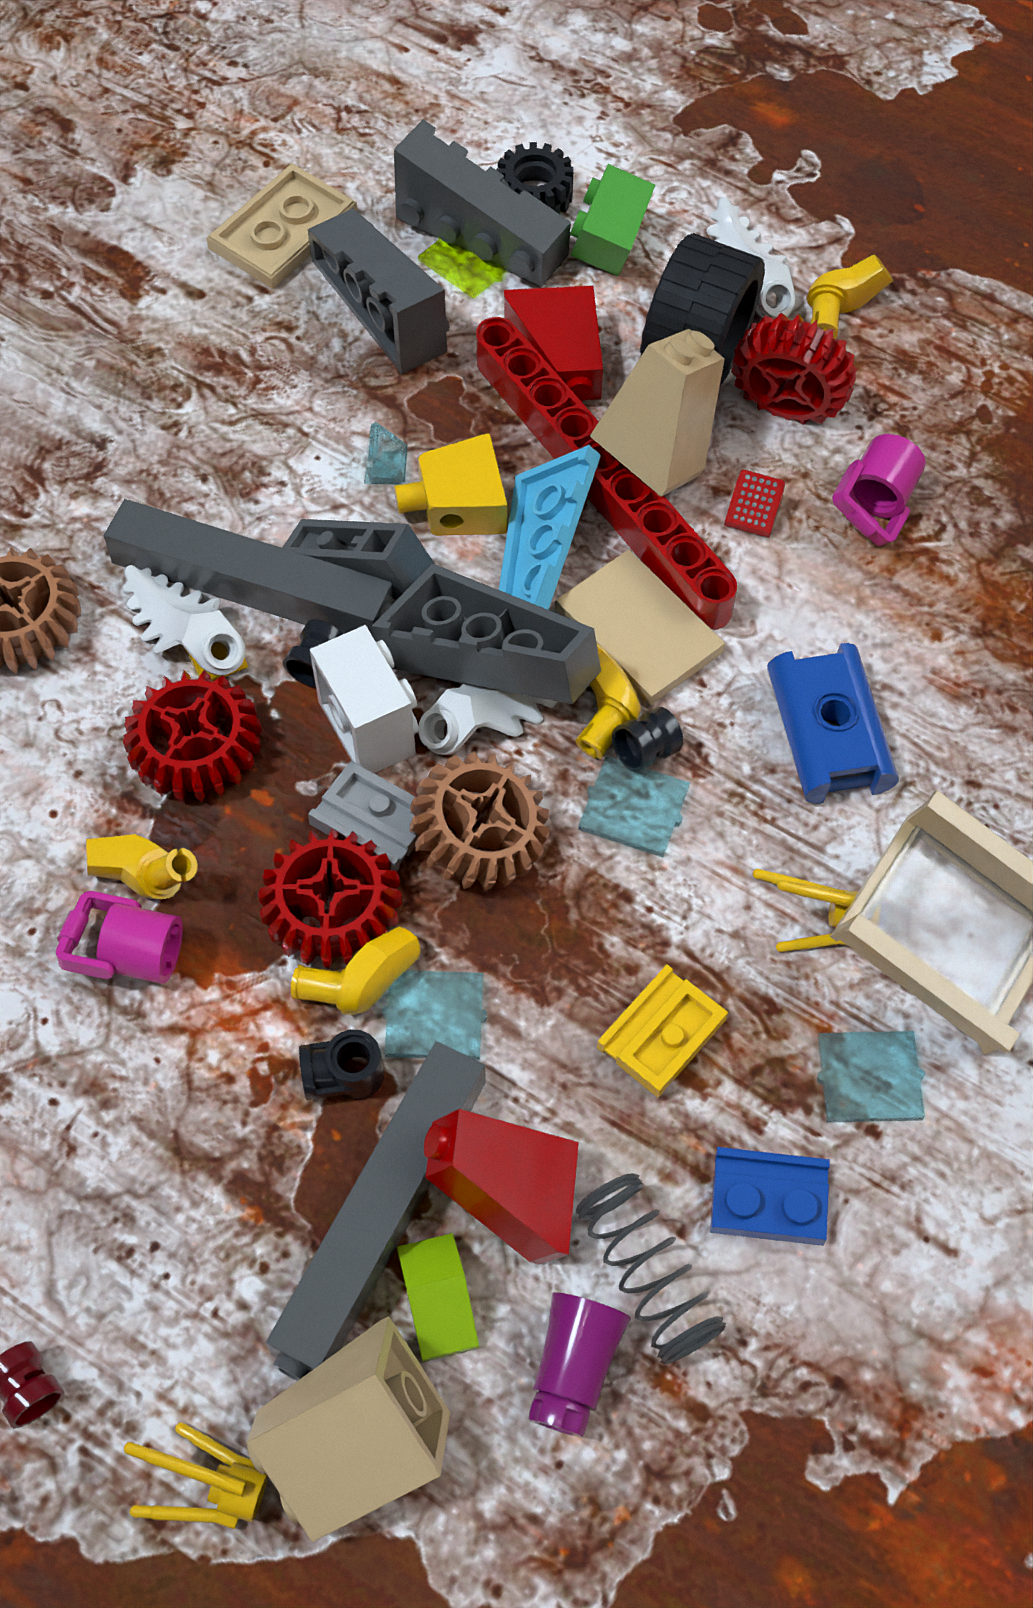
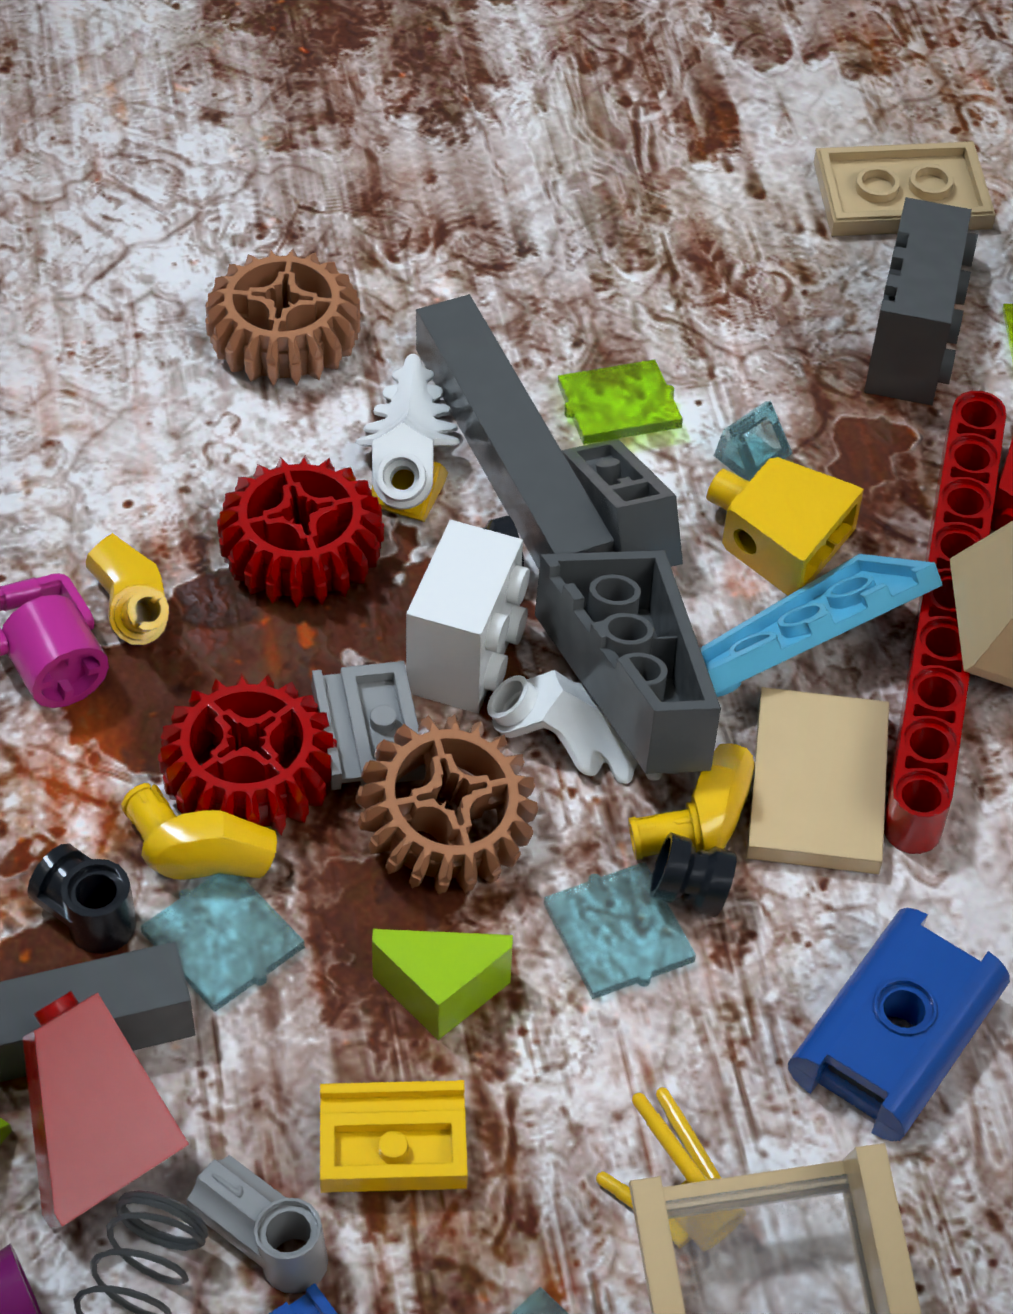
camera: 45 degrees right, 10 degrees down
none -> light grey piece [186,1155,328,1294]
none -> lime slope [372,929,513,1040]
none -> clear neon green piece [558,359,683,445]

